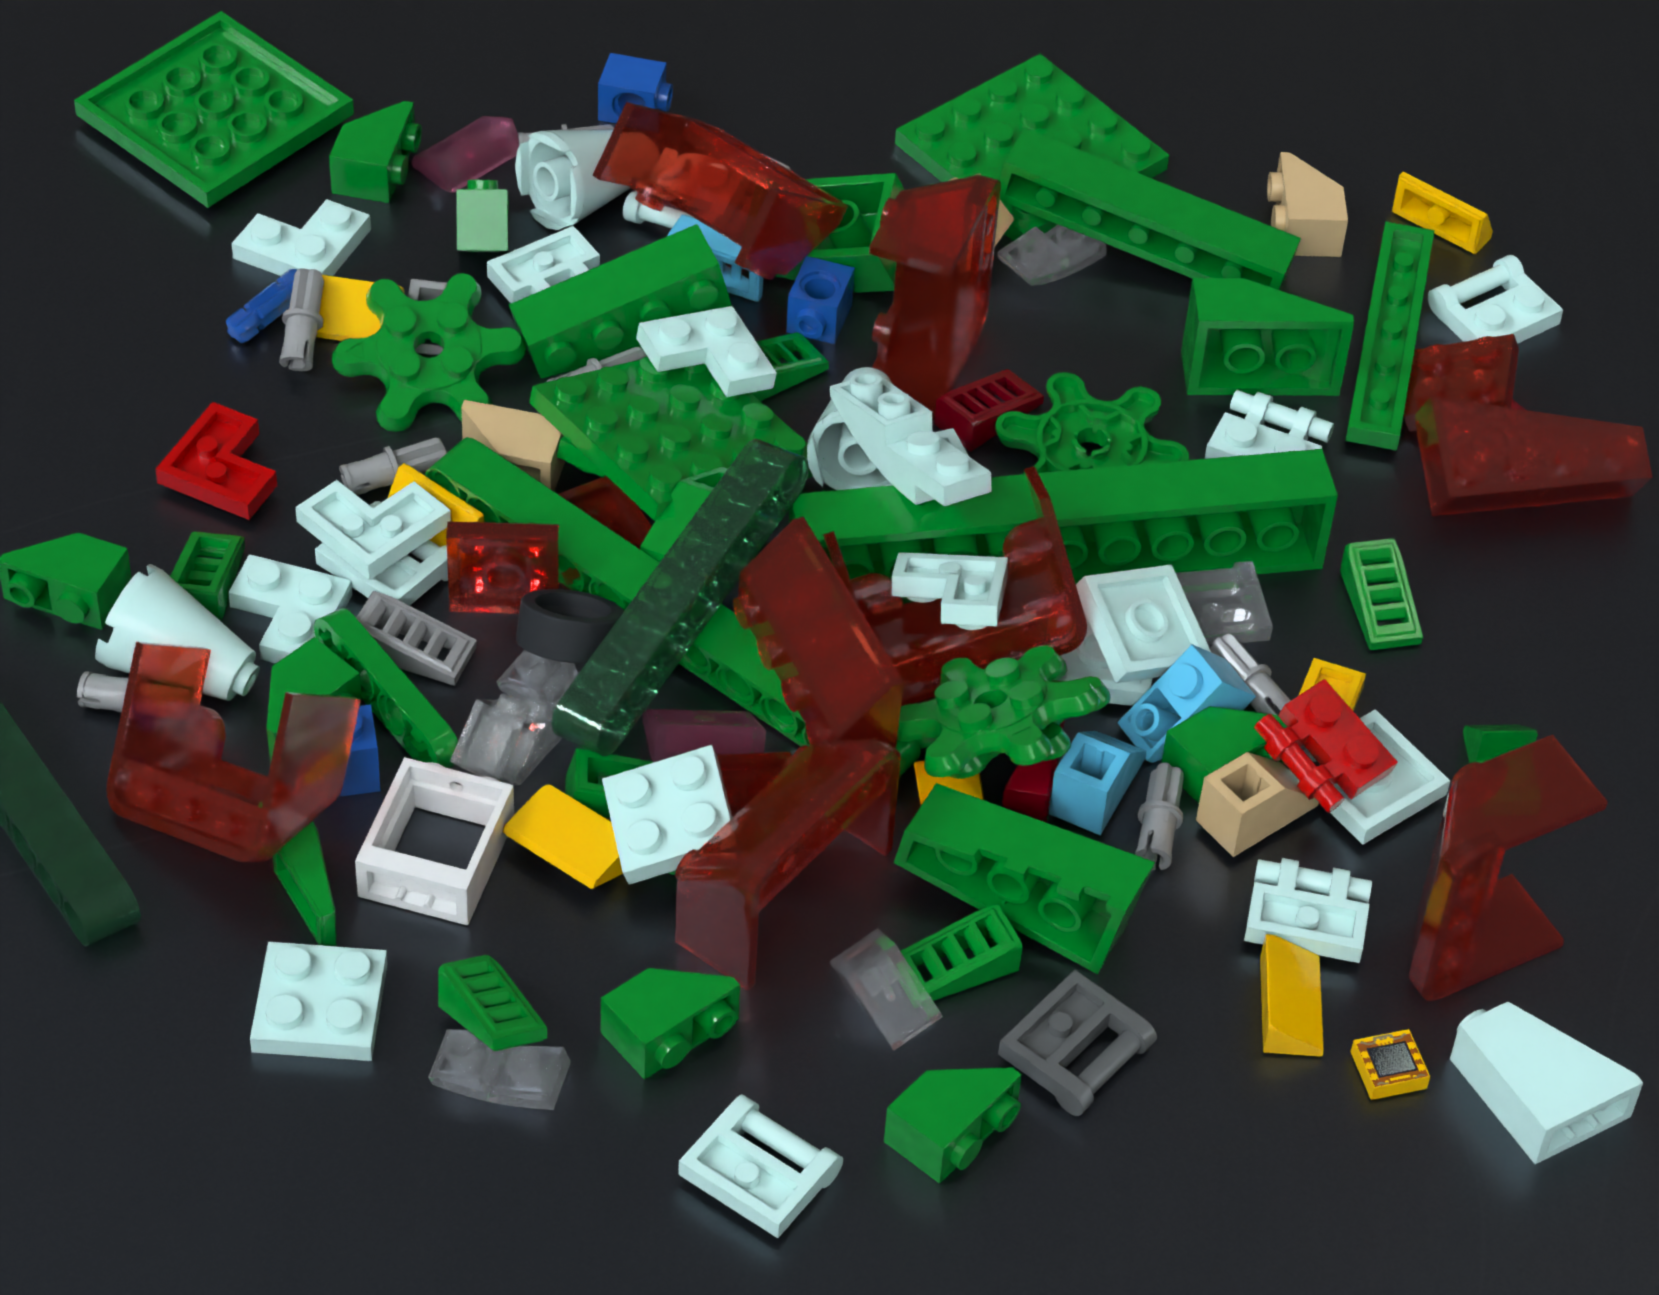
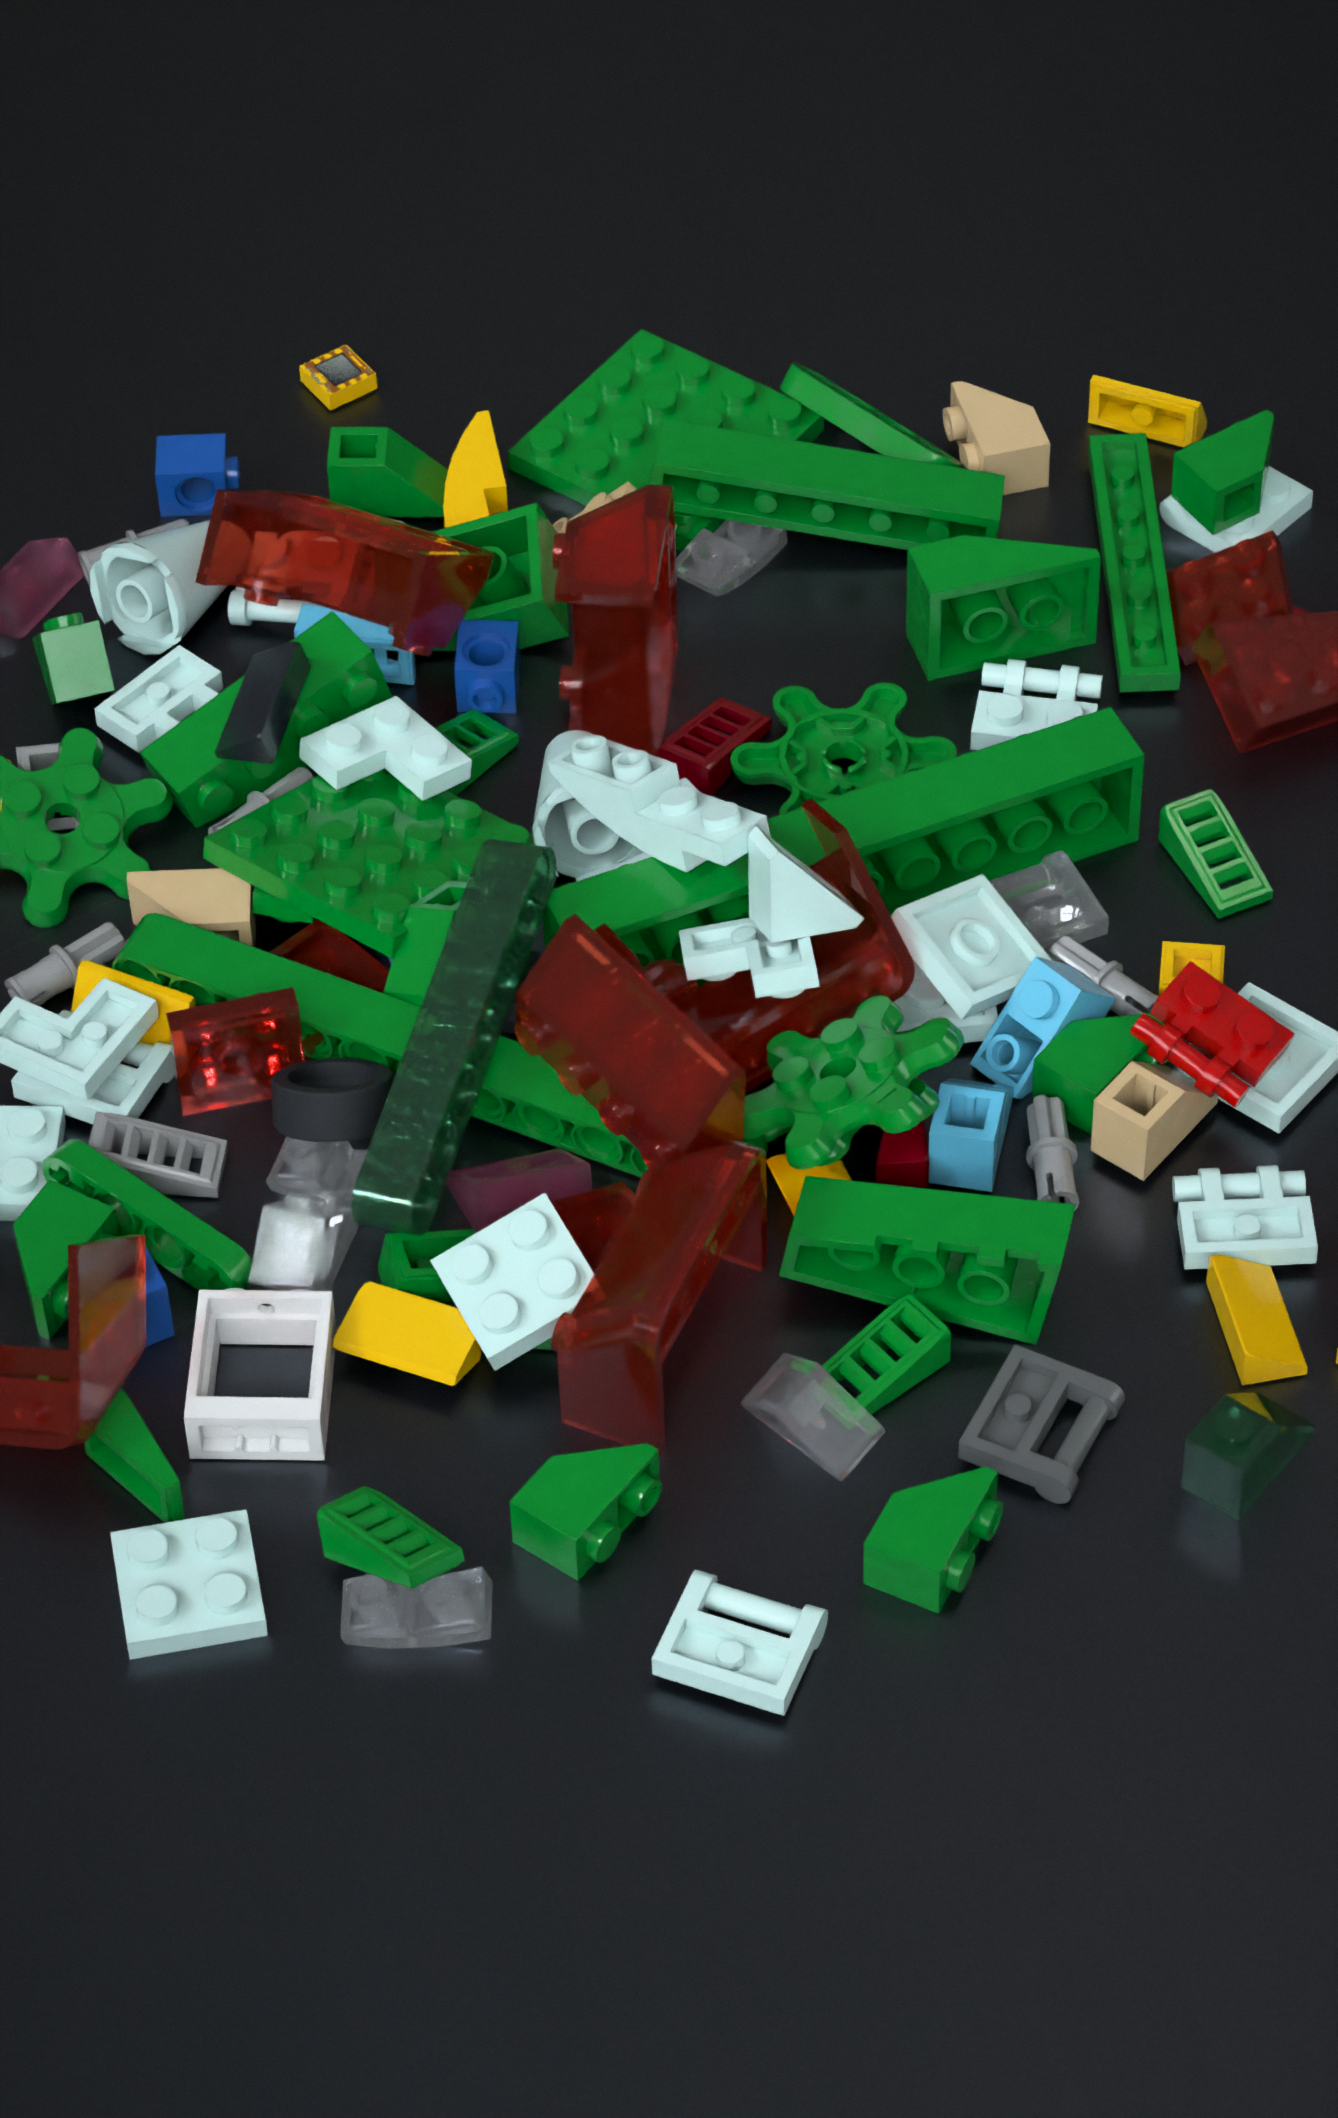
camera: 10 degrees left, 0 degrees up
none -> black slope [215,641,311,764]
none -> tile [299,344,377,411]
none -> green slope [327,427,448,518]
none -> yellow slope [443,410,508,528]
none -> light aqua slope [748,826,865,943]
none -> green beam [779,362,962,468]
none -> green slope [1171,409,1274,535]
none -> clear green slope [1181,1392,1315,1520]

